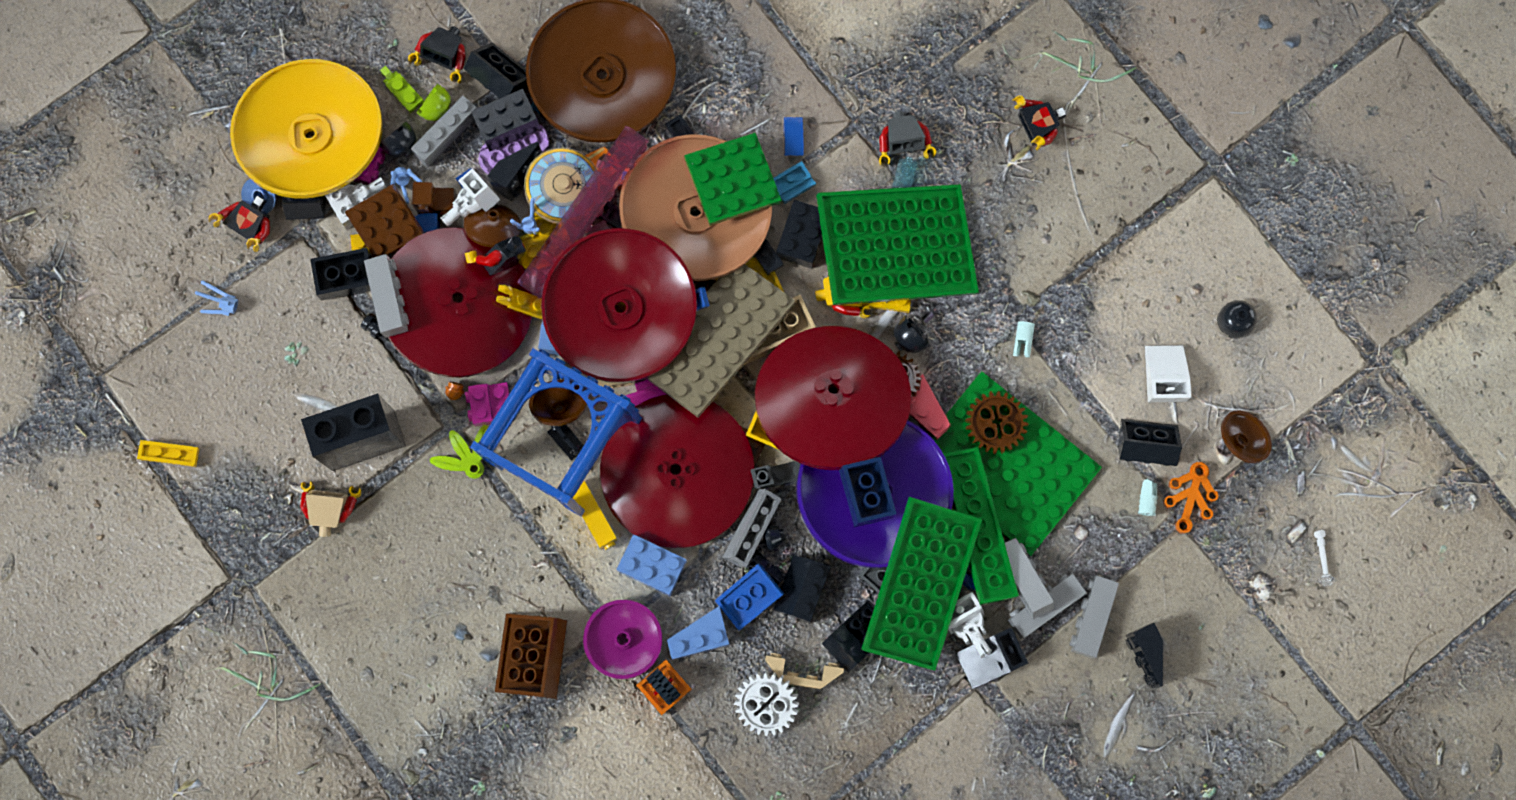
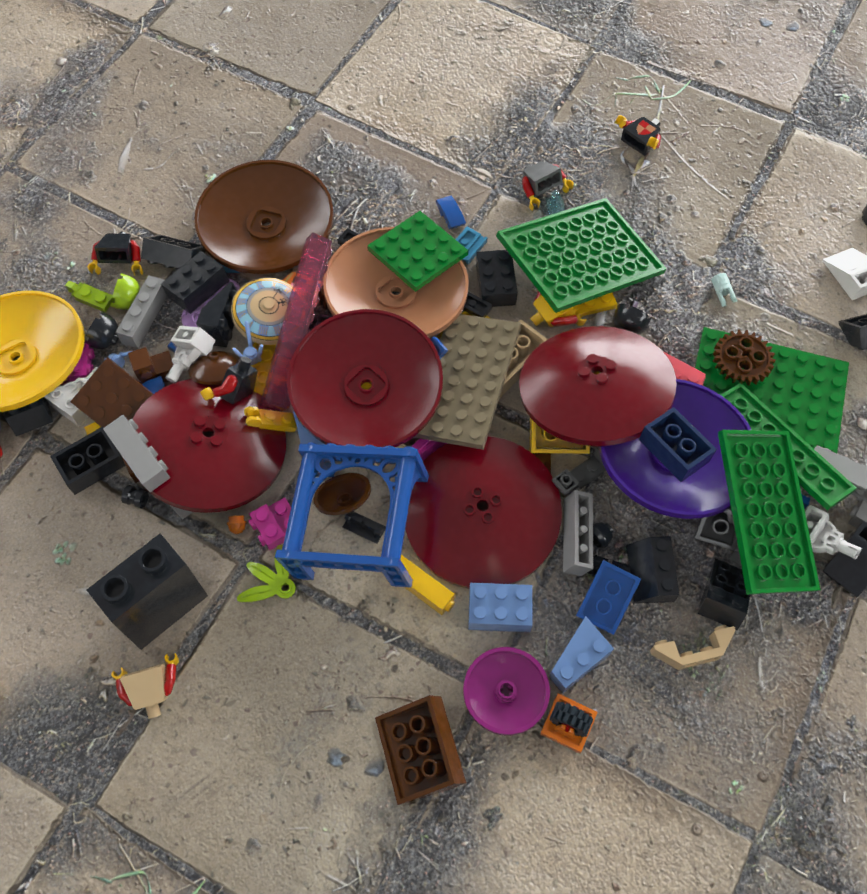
camera: 20 degrees left, 15 degrees down
white gear [734,671,799,736] -> none

